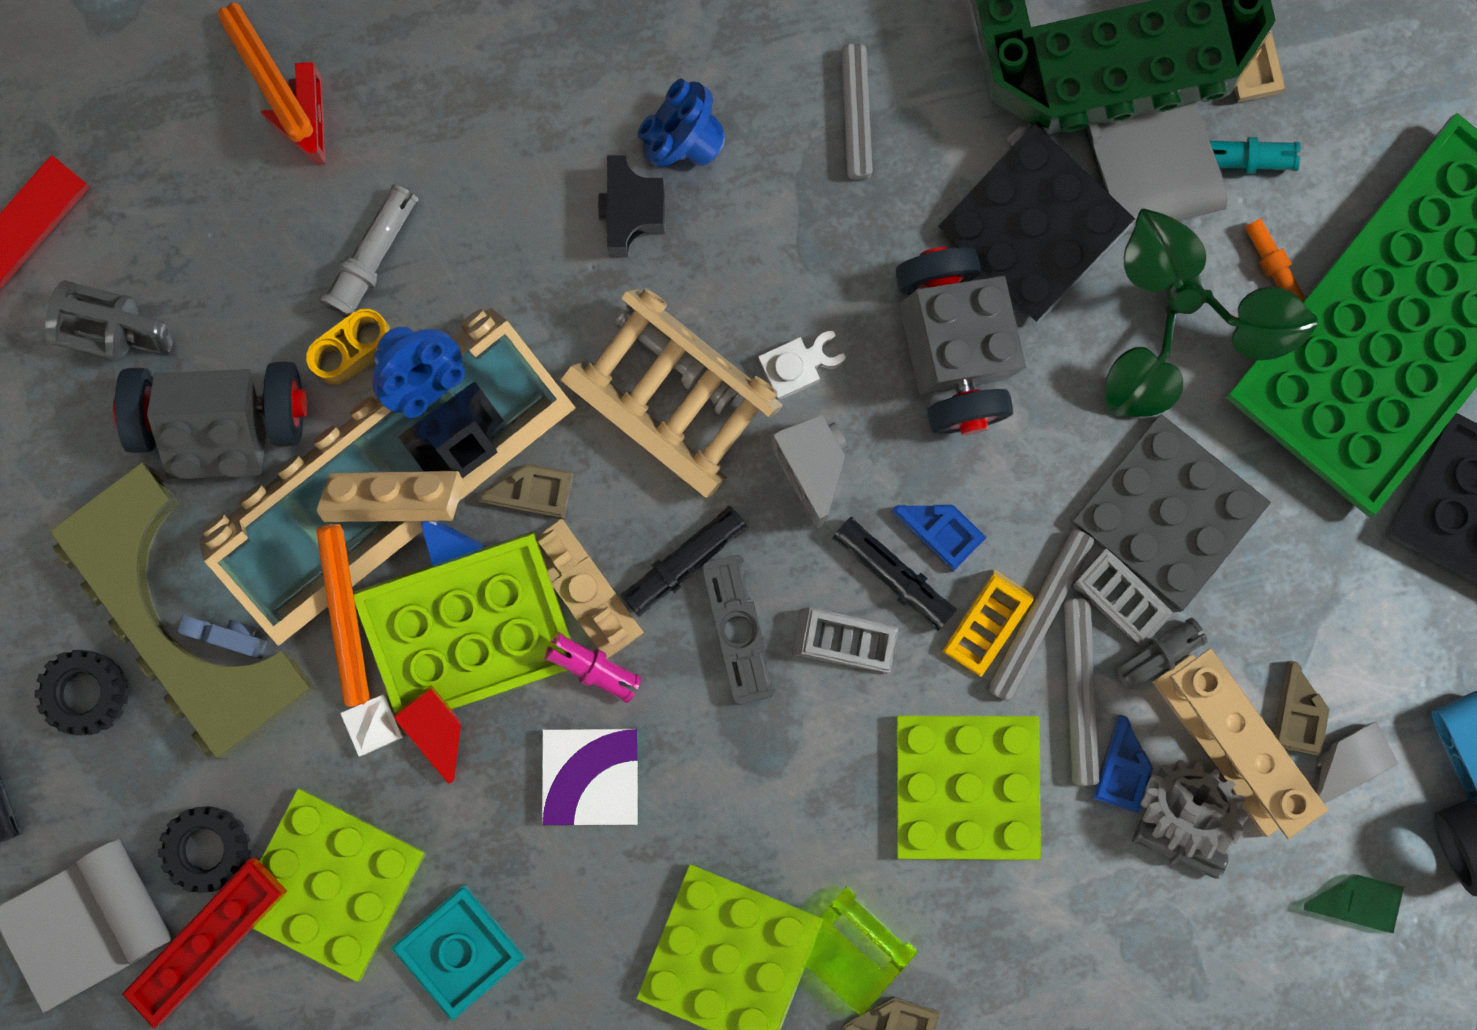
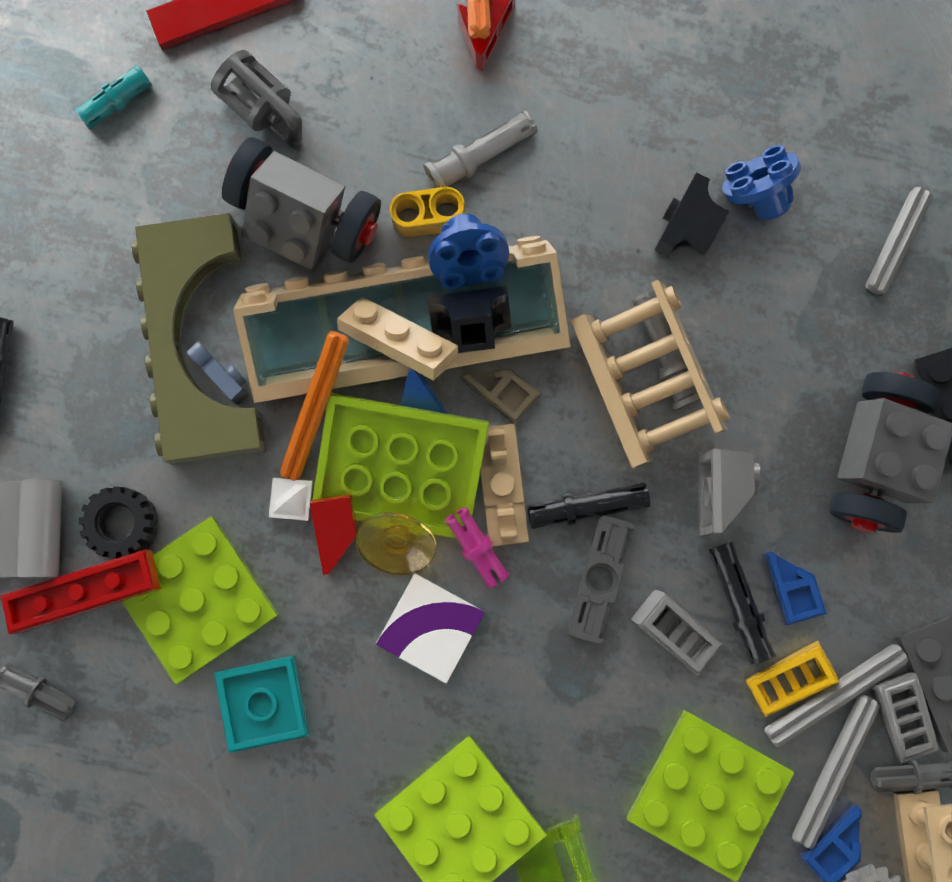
camera: 30 degrees right, 0 degrees up
black tyre [35,650,129,735] -> none
white plate [758,331,846,401] -> none
none -> clear yellow dish [356,512,436,575]

